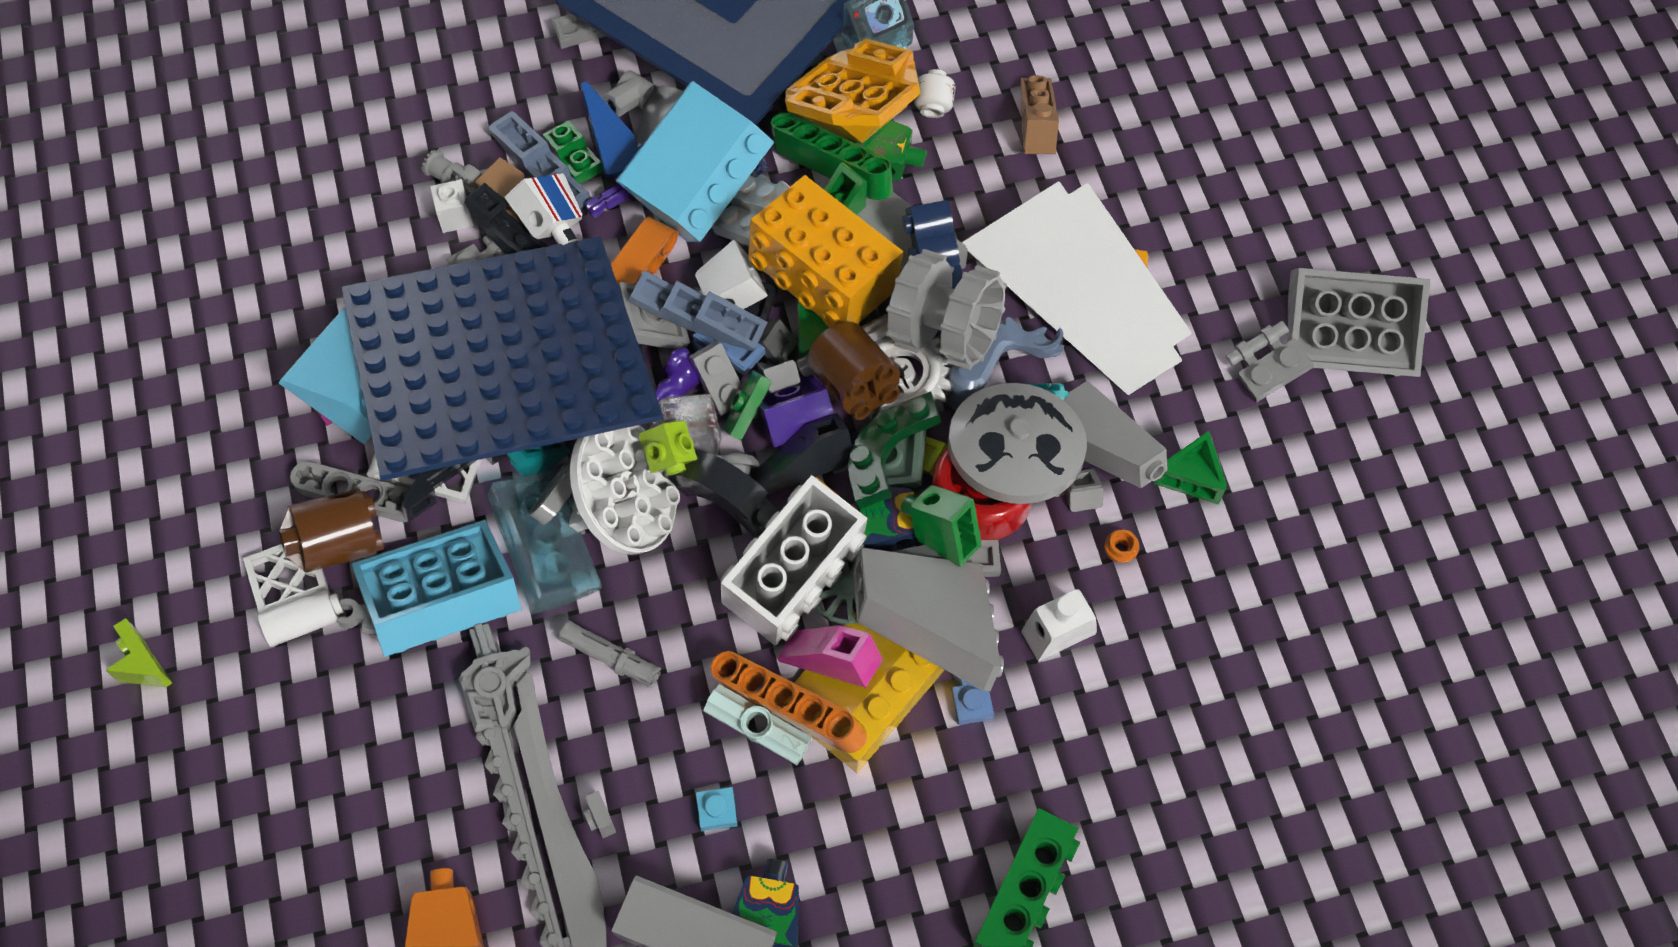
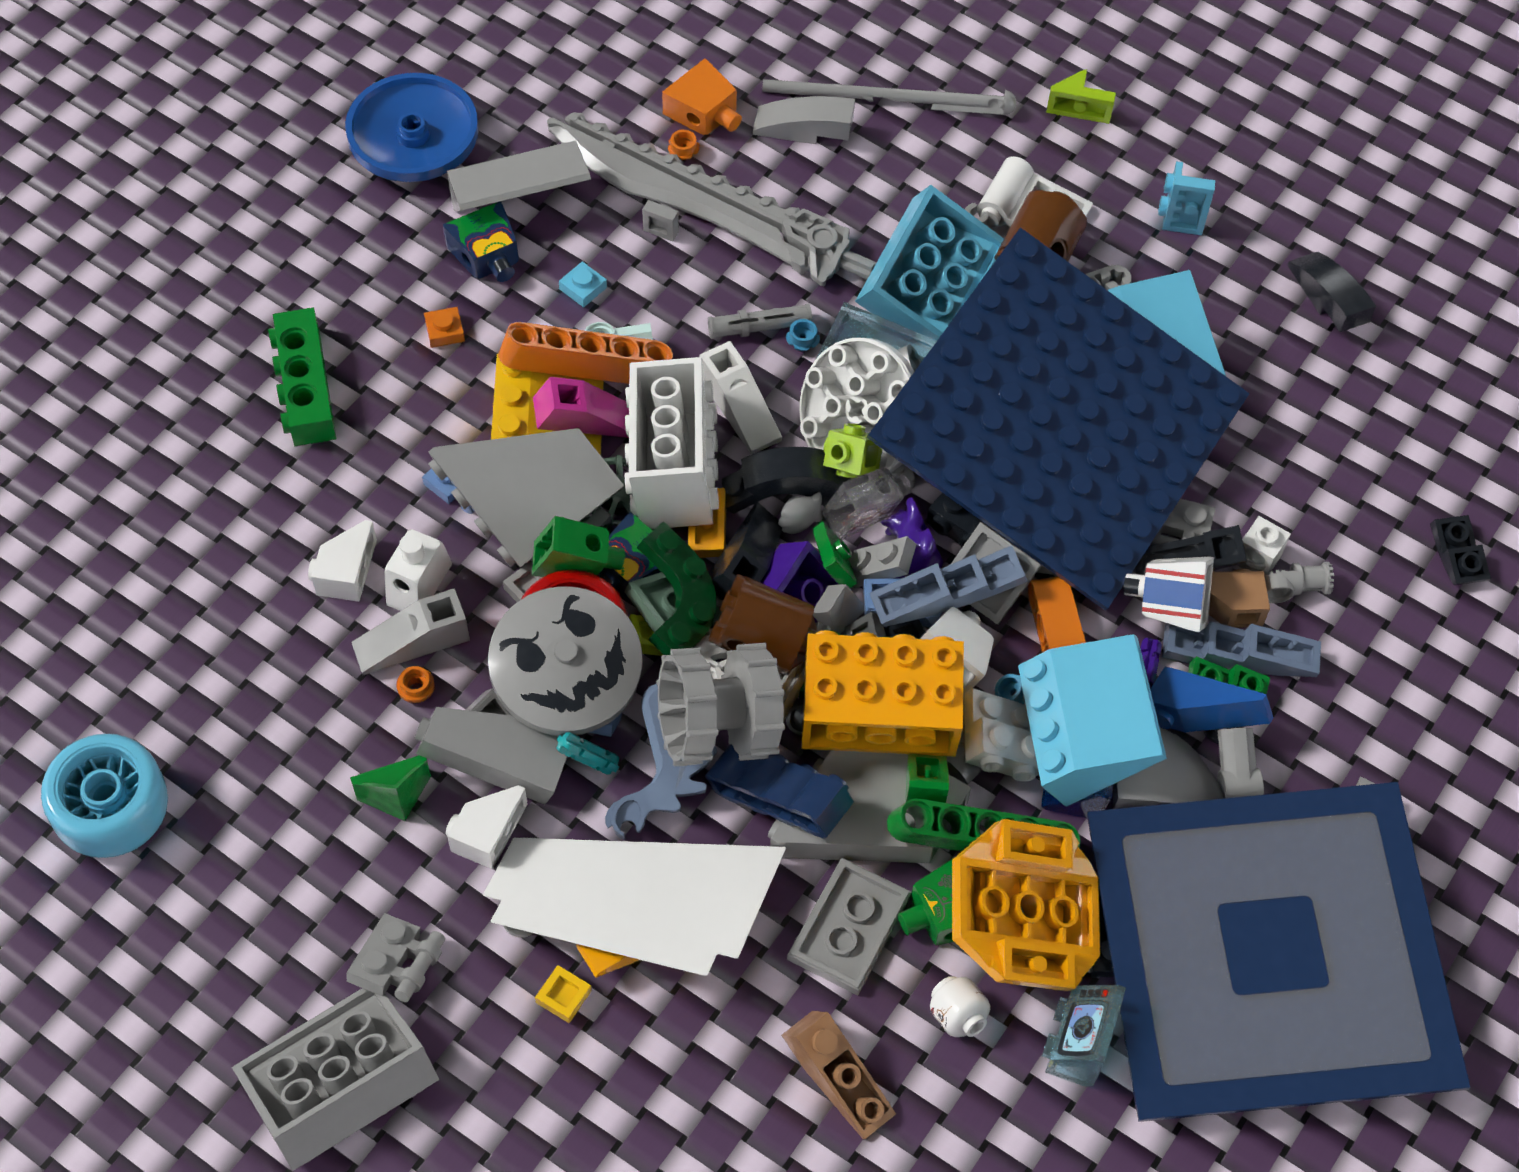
camera: 140 degrees right, 5 degrees down
none -> medium azure wheel [41,734,168,858]
none -> white slope [308,520,377,602]
none -> light grey slope [351,588,470,675]
none -> orange plate [424,306,465,348]
none -> white slope [446,785,528,869]
none -> yellow plate [535,965,592,1023]
none -> orange plate [668,129,700,160]
none -> white slope [699,341,782,455]
none -> light grey slope [753,96,855,144]
none -> light grey bar [762,79,1016,115]
none -> dark azure plate [786,319,820,351]
none -> light grey tile [787,858,912,996]
none -> dark azure plate [995,674,1025,704]
none -> medium azure bracket [1158,161,1215,236]
none -> black slope [1287,252,1376,332]
none -> black slope [1430,515,1491,586]

